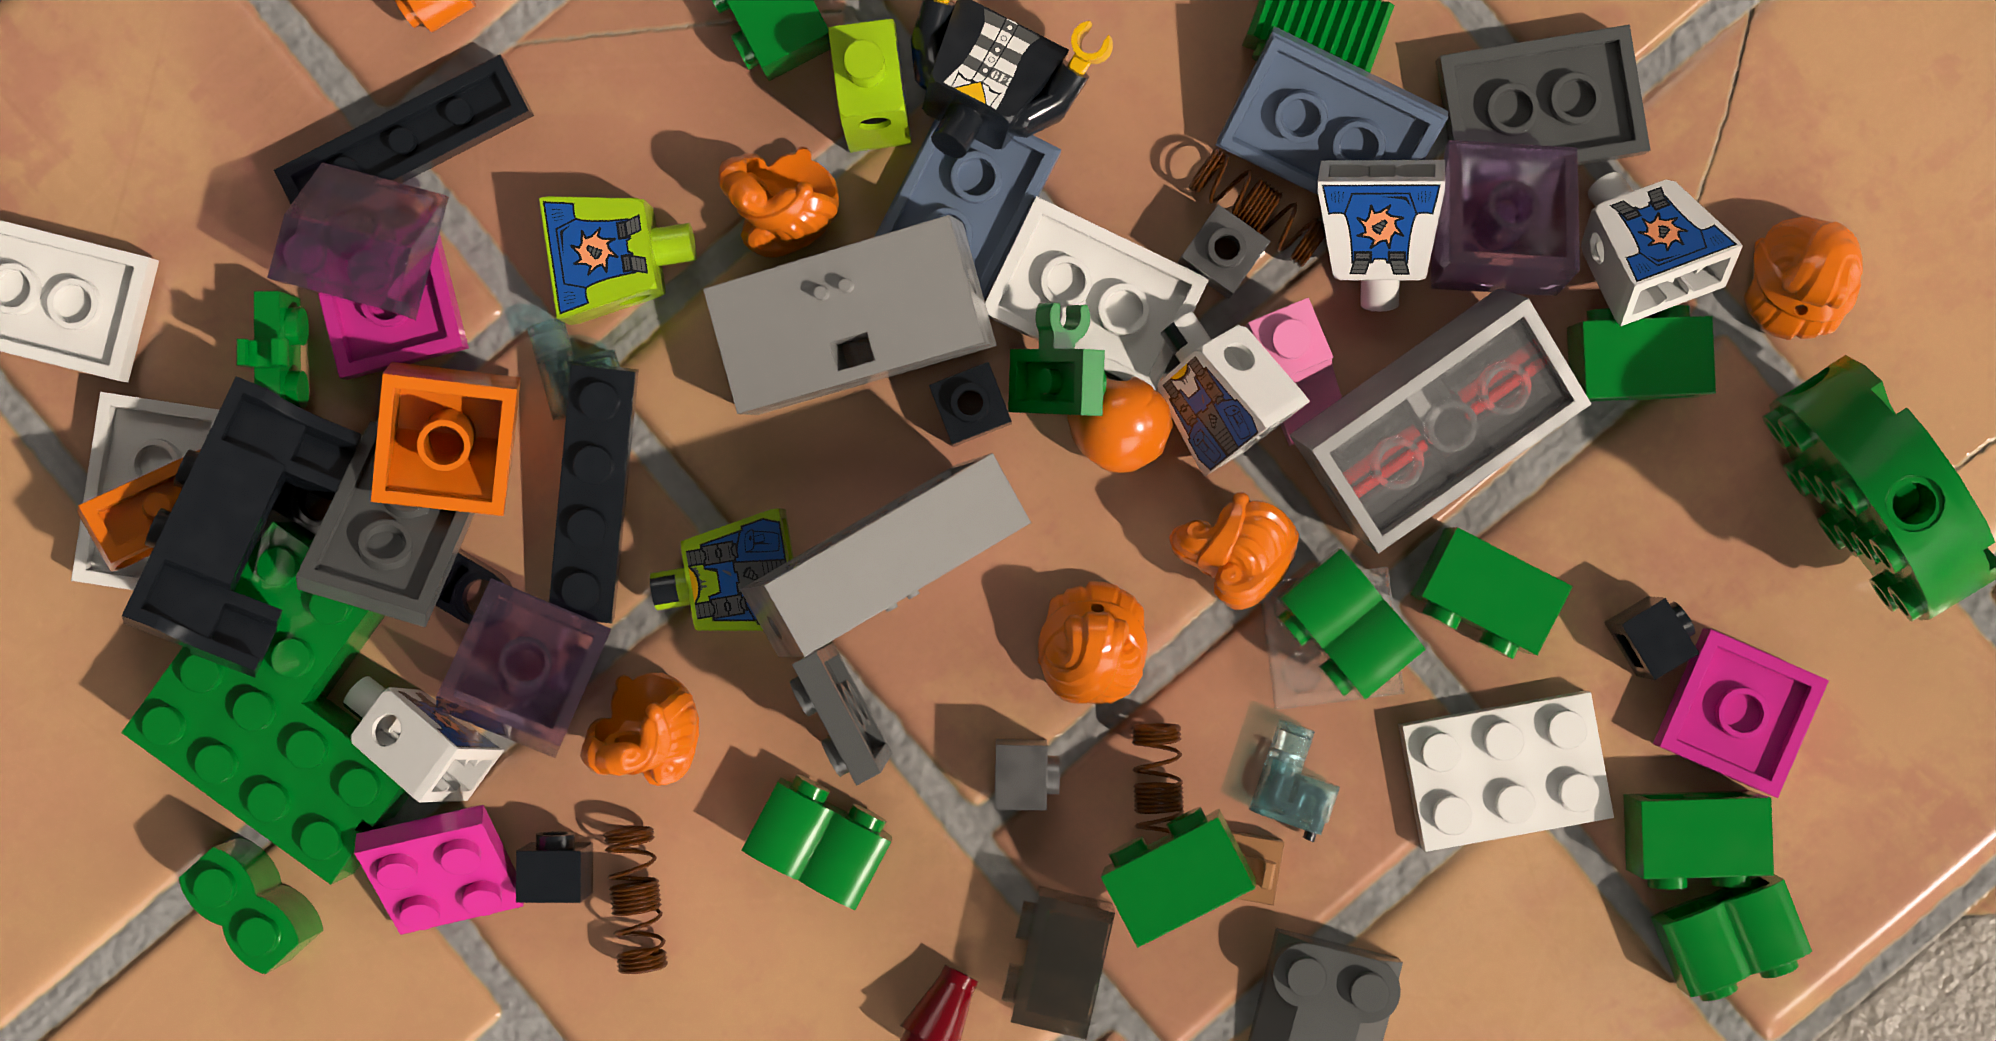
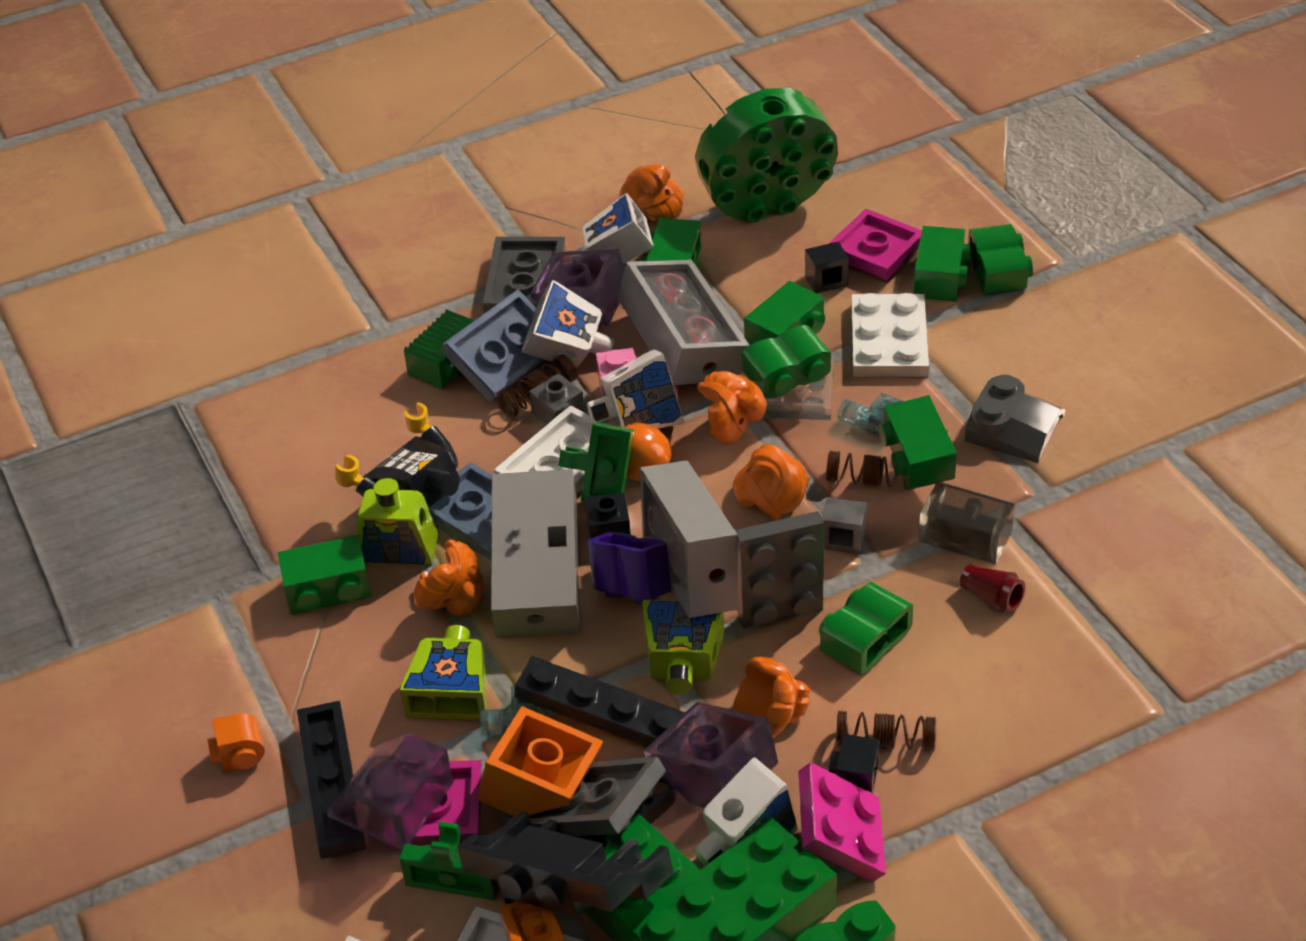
camera: 70 degrees left, 45 degrees down
none -> dark purple brick [588,532,671,604]

